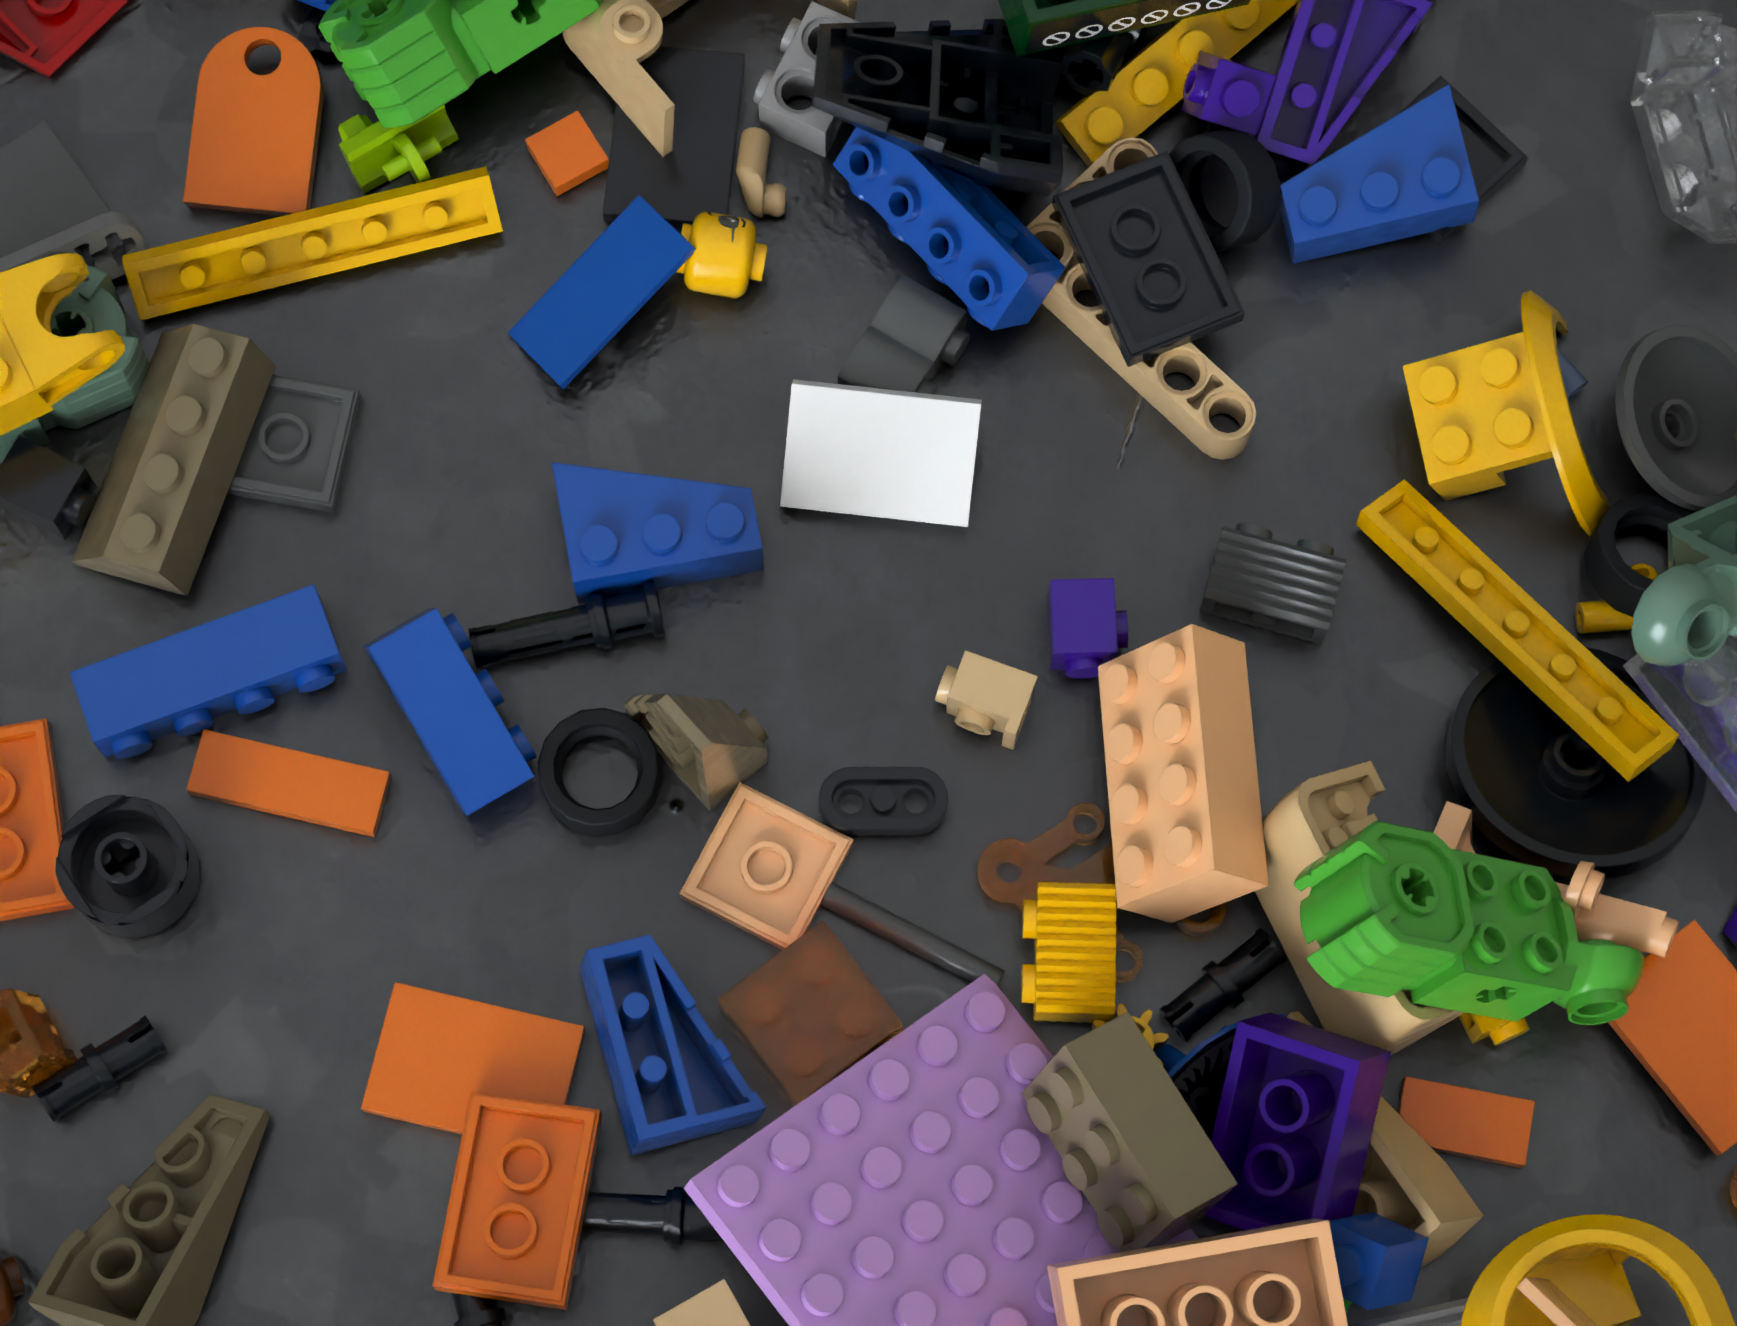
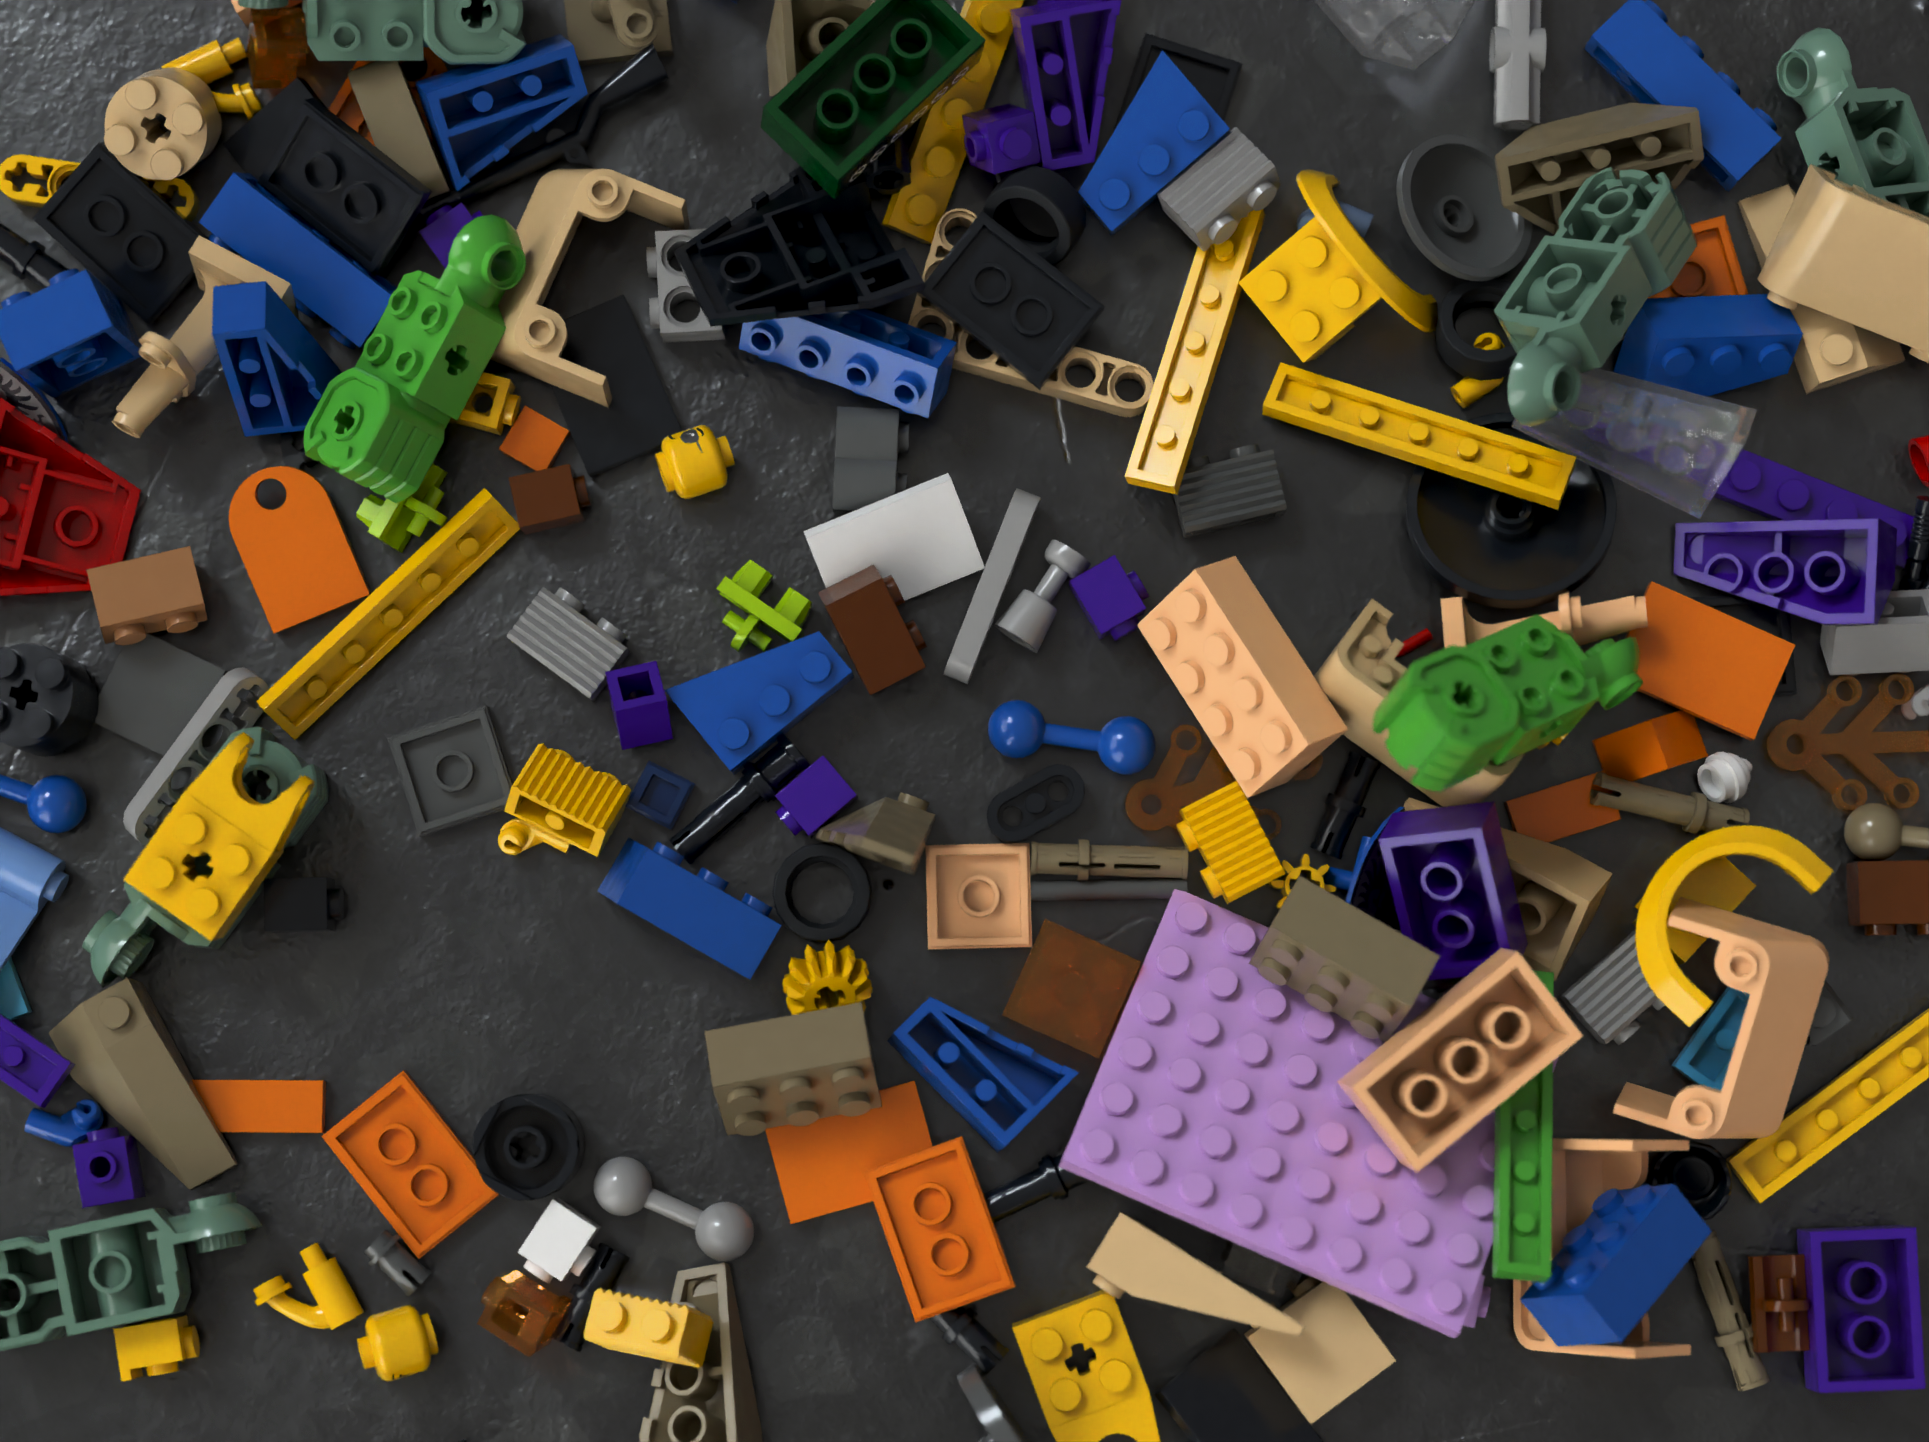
camera: 25 degrees left, 10 degrees up
blue brick [69,584,347,759] -> none
dark tan slope [72,324,276,596] -> none
orange tile [186,729,392,838] -> none
blue piece [508,195,696,389] -> none
tan arm [736,127,787,219] -> none
tan brick [935,650,1038,750] -> none
blue brick [1330,1212,1429,1310] -> none
none -> medium nougat brick [86,546,208,645]
none -> yellow brick [449,372,521,435]
none -> yellow arm [497,818,572,855]
none -> yellow brick [504,743,631,857]
none -> light grey brick [506,587,631,702]
none -> reddish brown brick [509,464,591,535]
none -> white brick [517,1197,601,1283]
none -> yellow brick [584,1288,714,1368]
none -> light grey piece [593,1156,755,1261]
none -> dark purple brick [605,661,673,750]
none -> dark blue tile [625,761,696,831]
none -> dark tan brick [704,1002,882,1136]
none -> lime hips [716,560,813,652]
none -> dark purple brick [775,755,858,838]
none -> yellow gear [782,939,873,1015]
none -> reddish brown brick [818,565,927,695]
none -> light grey beam [943,488,1041,684]
none -> blue piece [988,700,1156,775]
none -> light grey piece [994,539,1091,653]
none -> dark tan pin [1030,839,1188,881]
none -> yellow plate [1125,209,1265,495]
none -> light grey brick [1157,127,1281,251]
none -> dark tan pin [1590,772,1750,834]
none -> orange slope [1592,710,1708,782]
none -> white plate [1697,752,1753,803]

